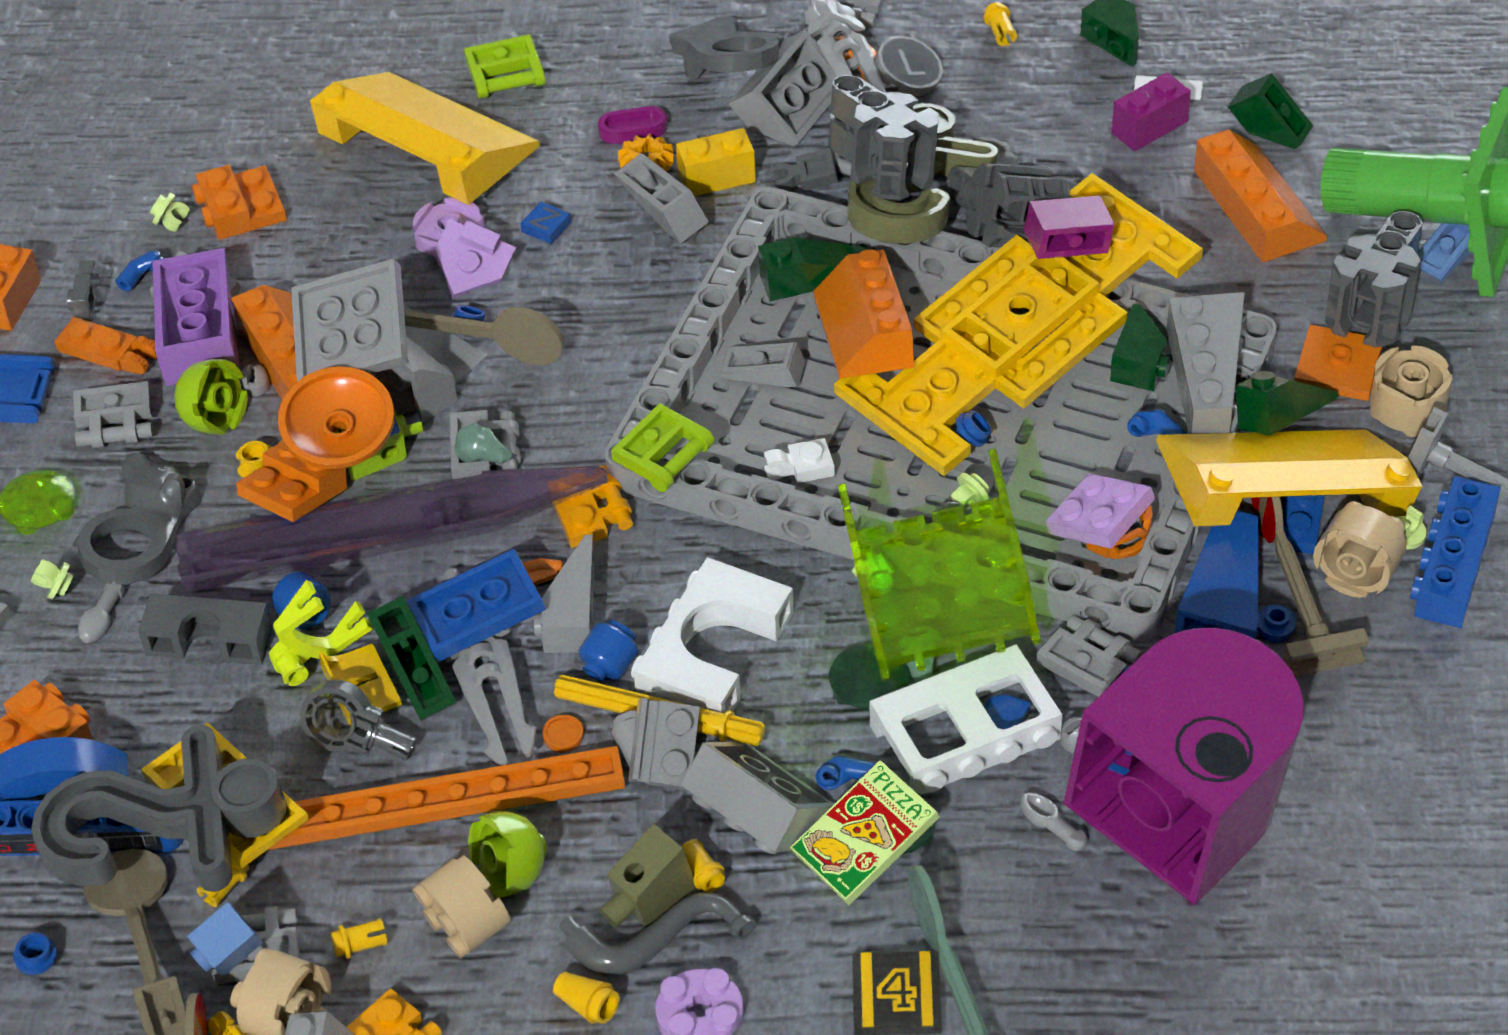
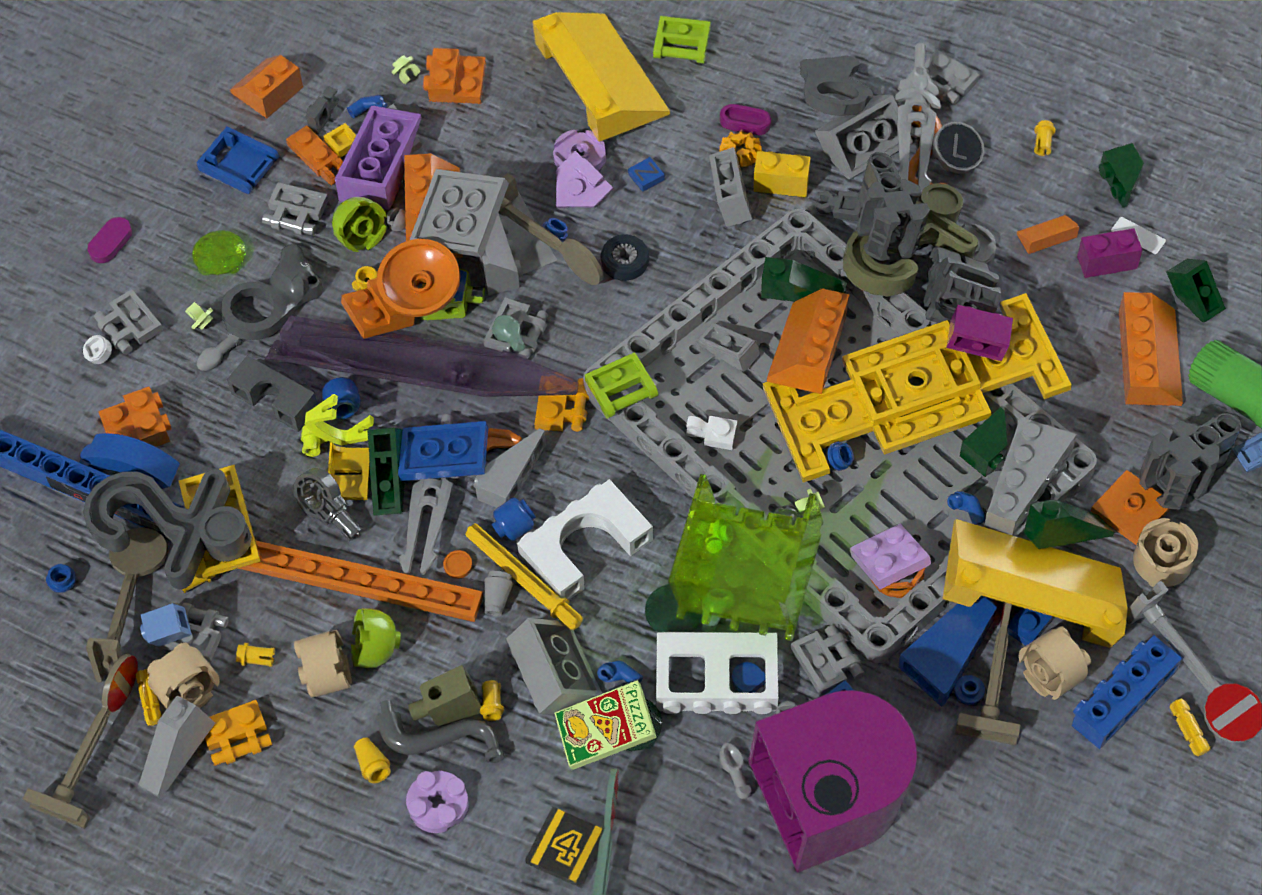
camera: 25 degrees right, 10 degrees up
light grey plate [628,698,700,790] -> none
yellowish green plate [1397,506,1427,550] -> none
none -> yellow plate [324,123,356,158]
none -> black bush [601,234,649,281]
none -> orange slope [1016,215,1079,254]

